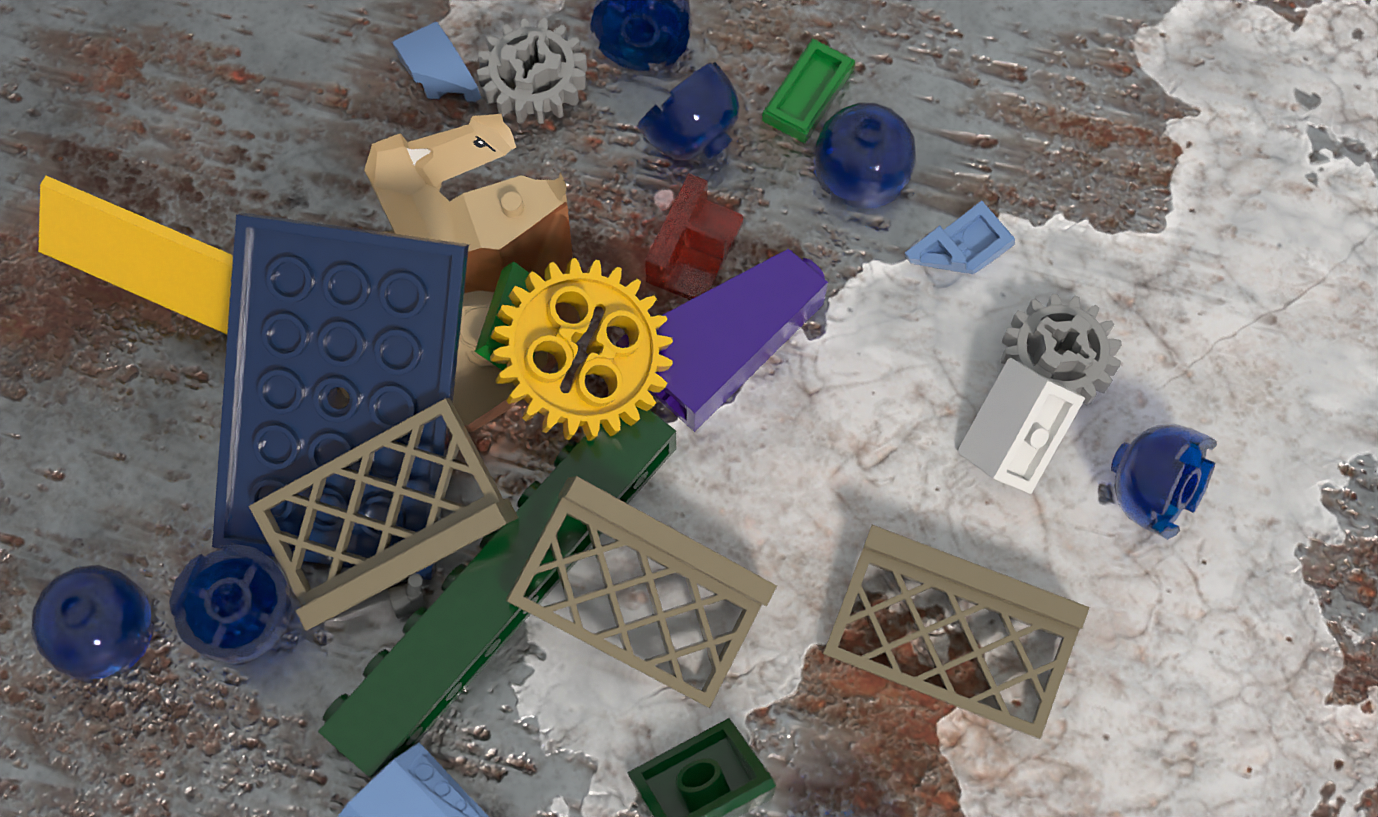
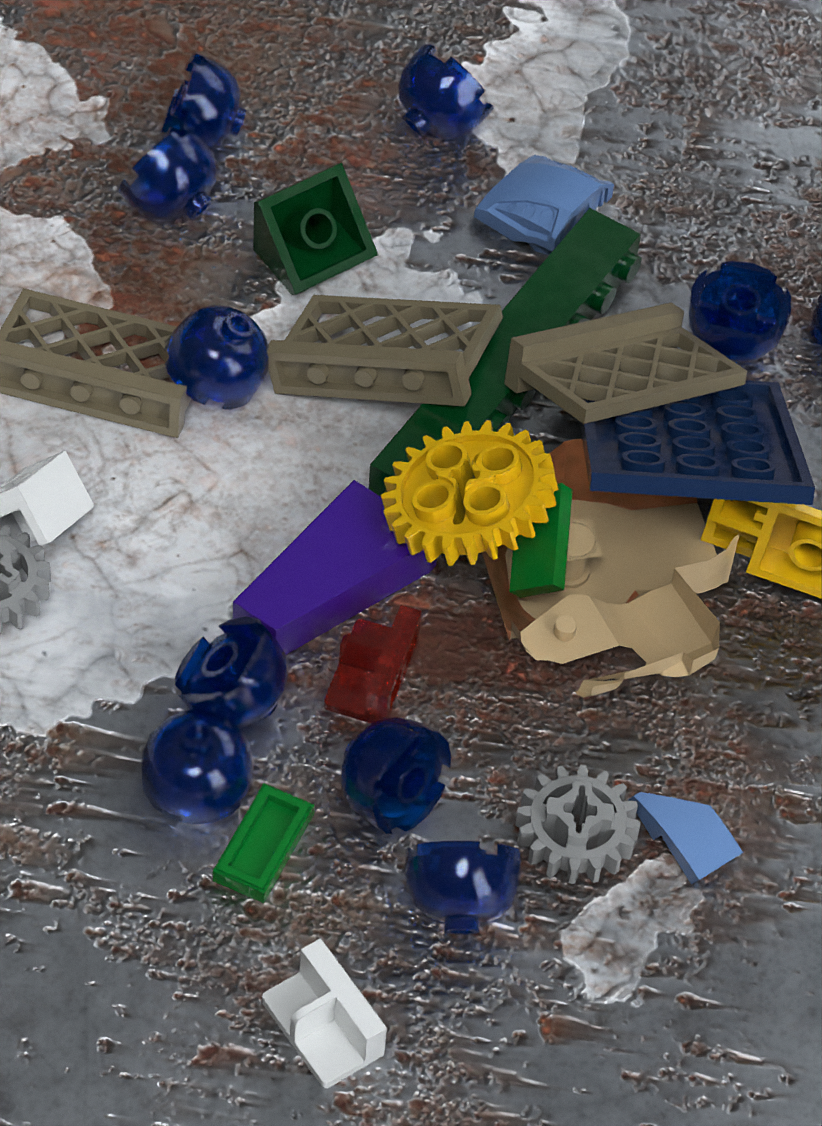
camera: 170 degrees right, 15 degrees down
medium blue slope [905,201,1015,274] -> none
none -> clear blue cylinder [164,305,269,410]
none -> clear blue cylinder [175,616,288,729]

